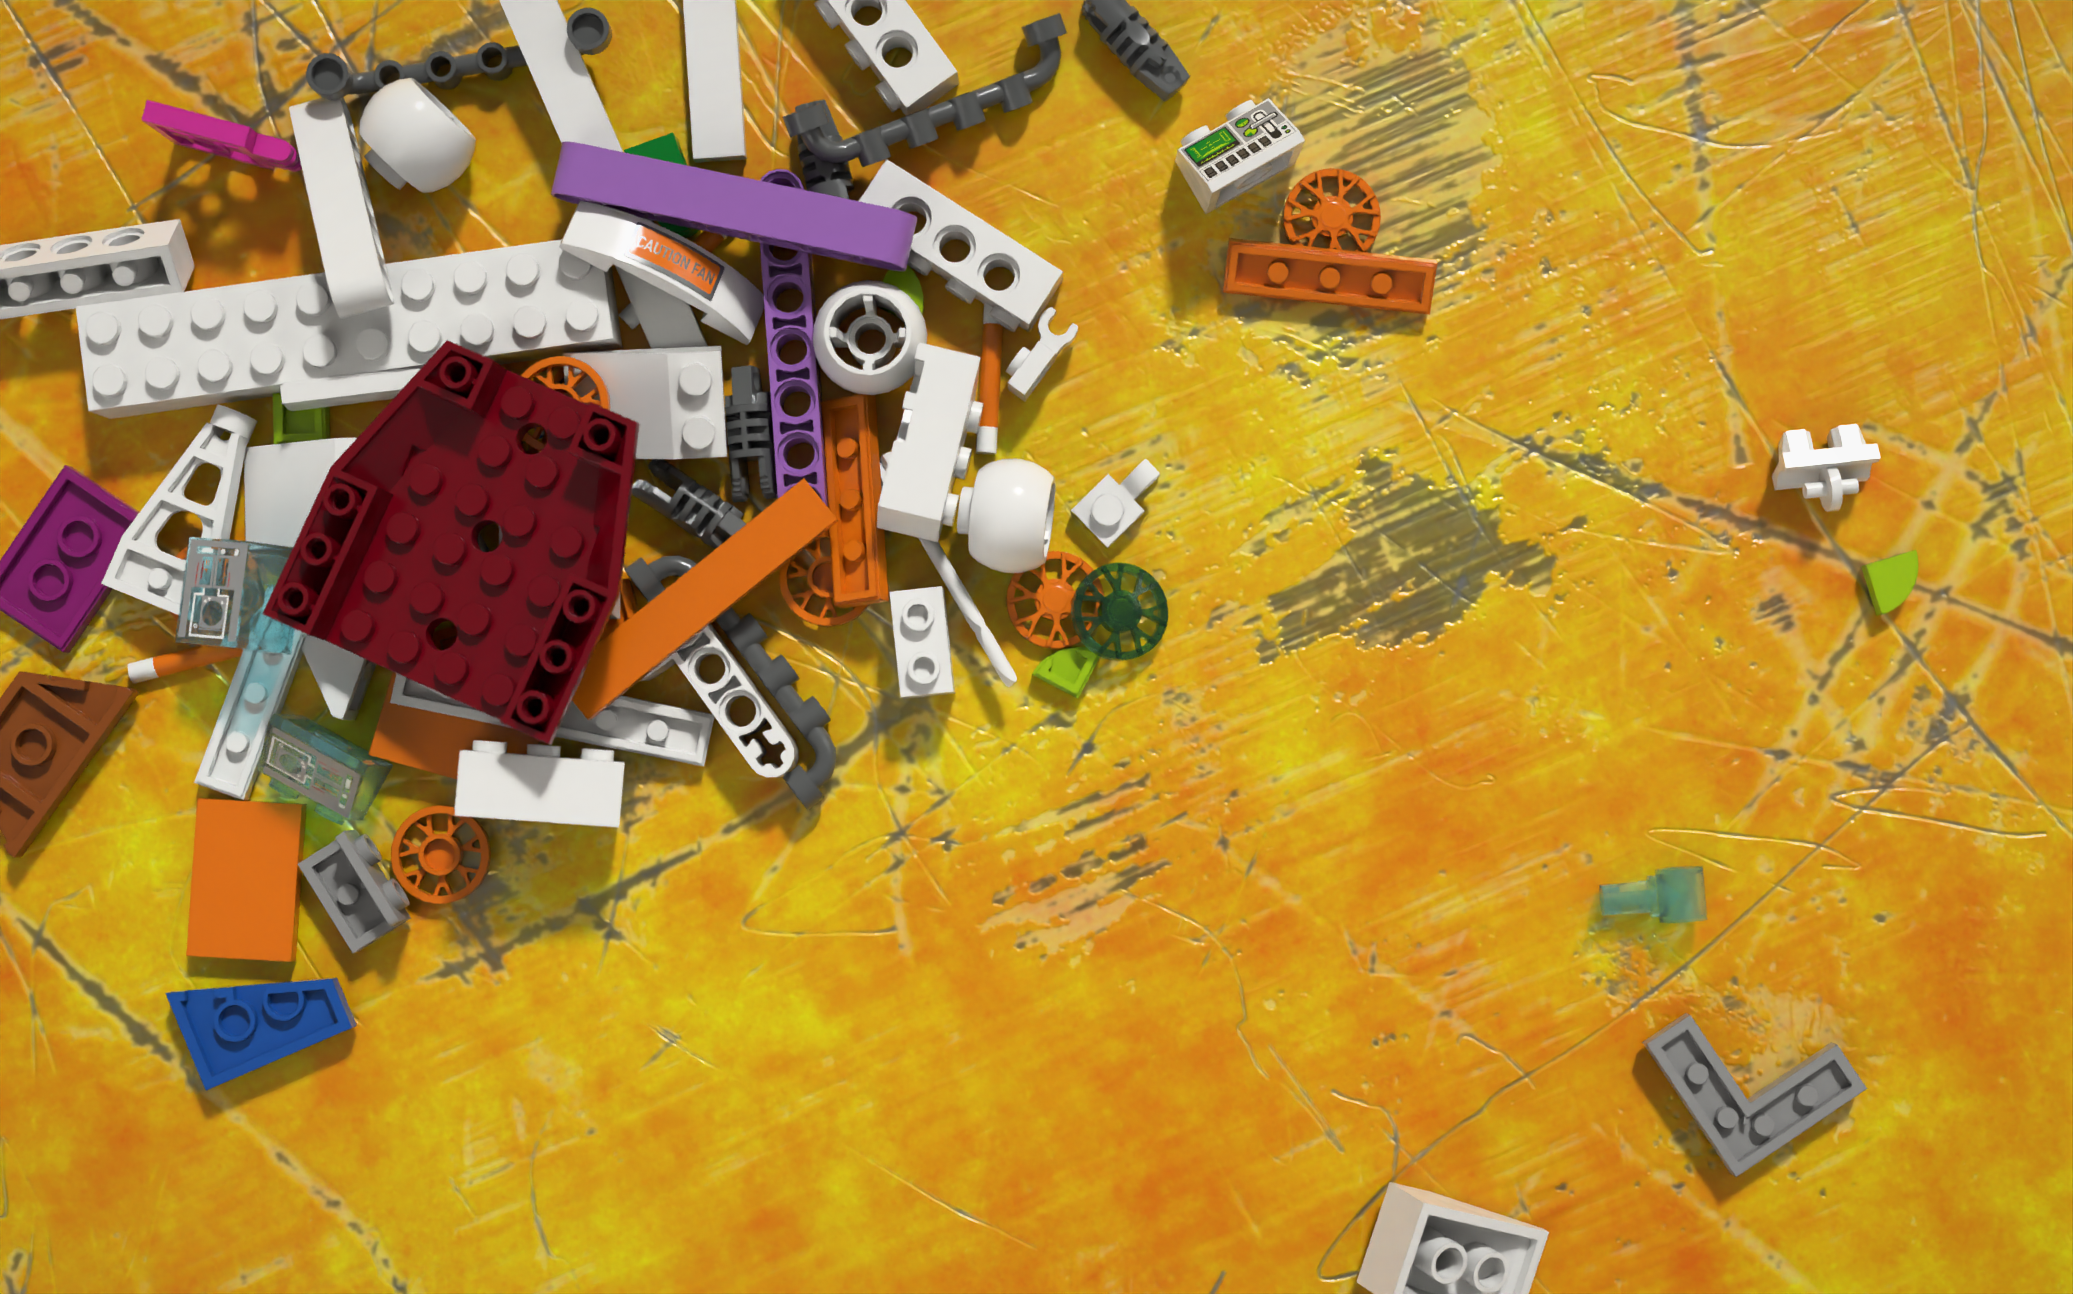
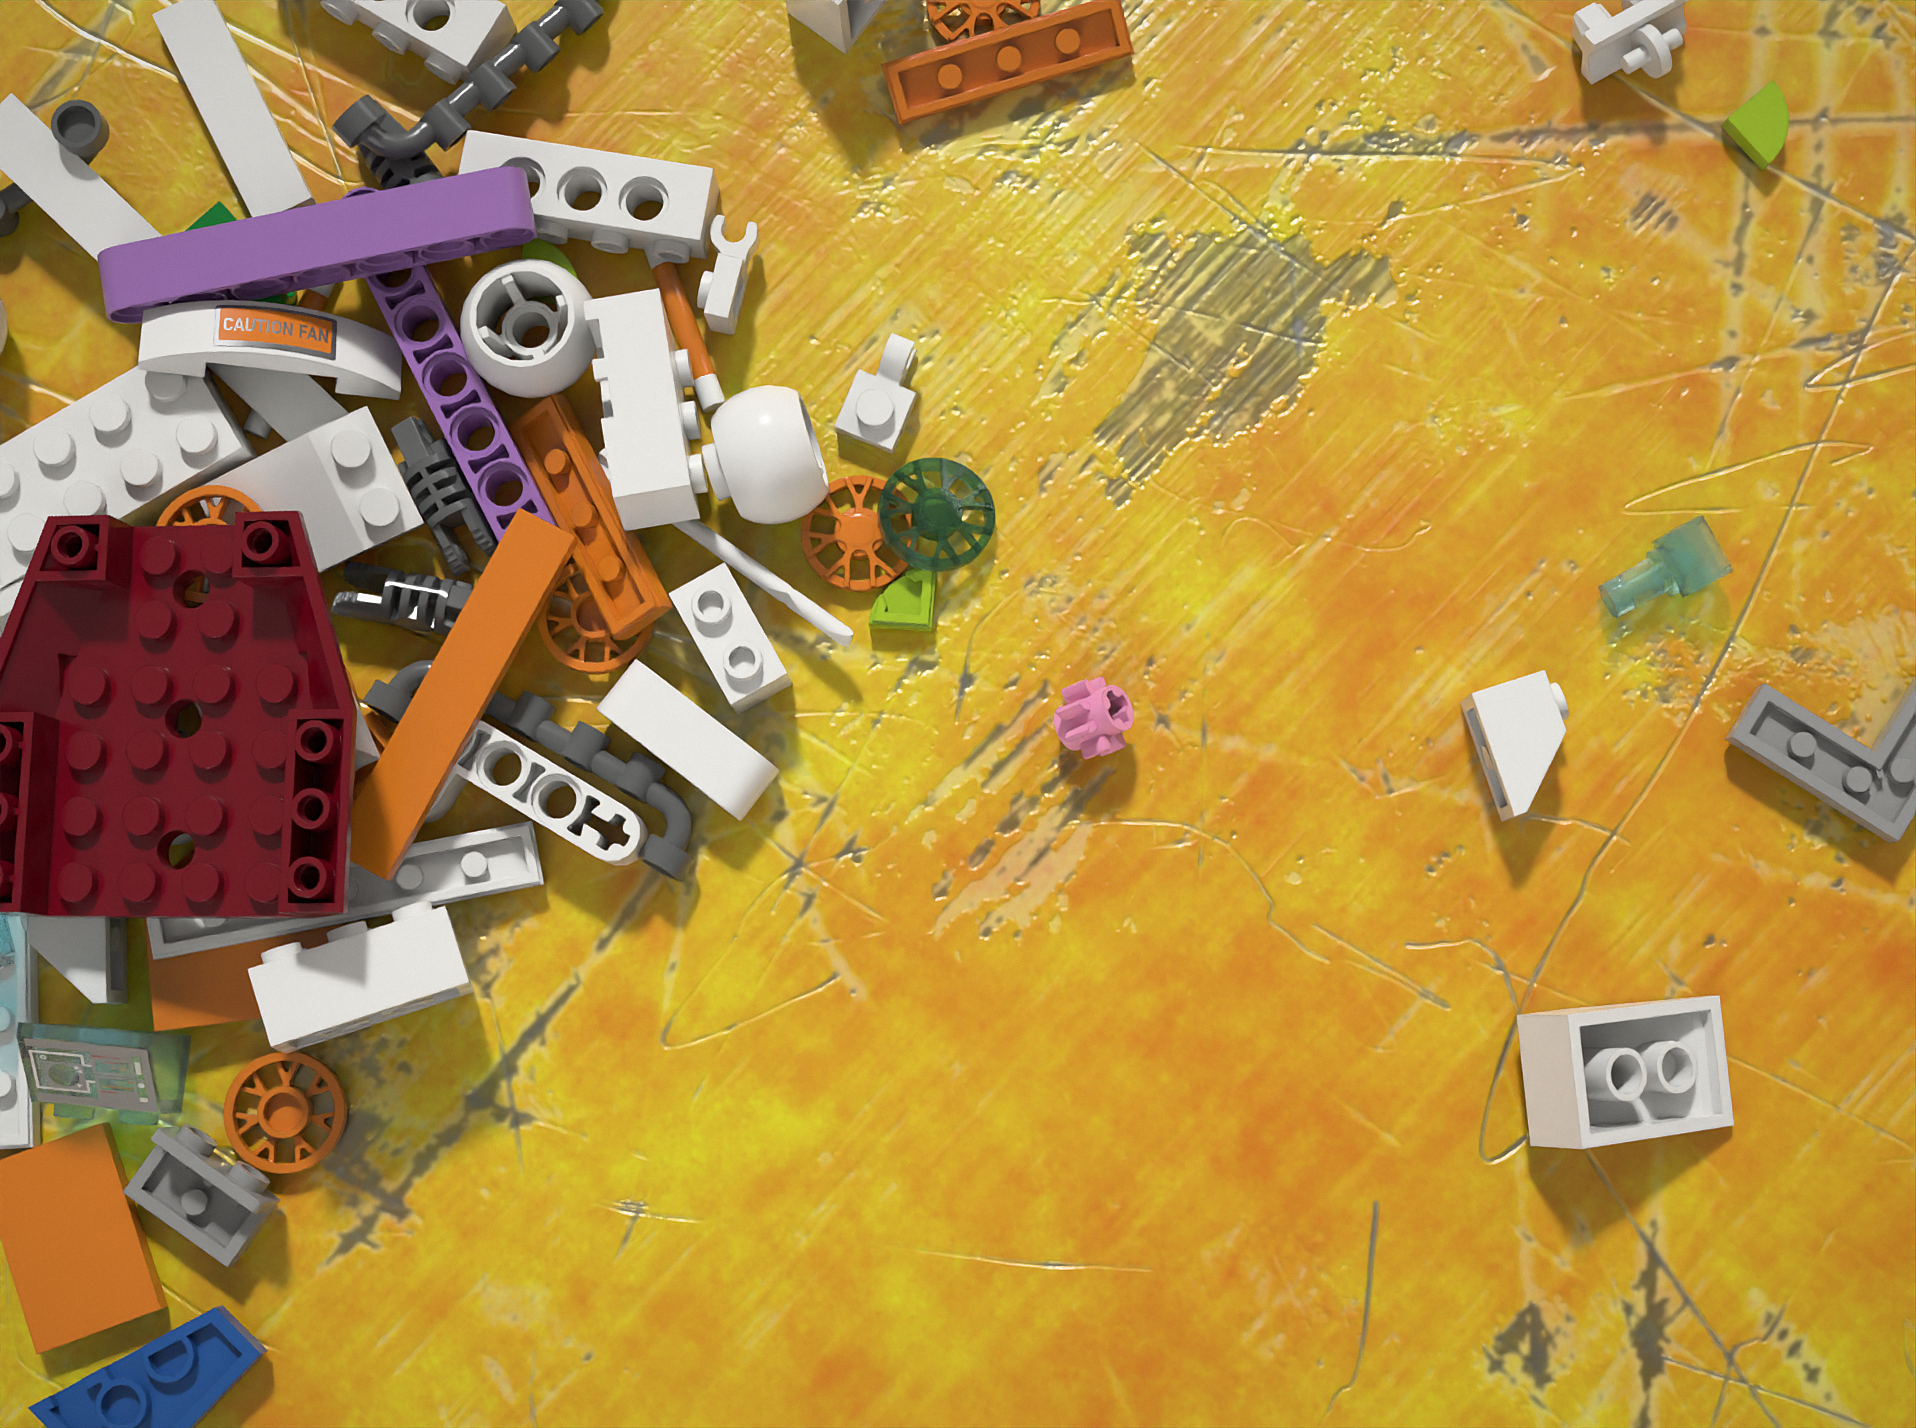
camera: 20 degrees left, 5 degrees down
none -> white beam [596,659,780,821]
none -> bright pink gear [1054,677,1134,760]
none -> white slope [1460,670,1569,821]

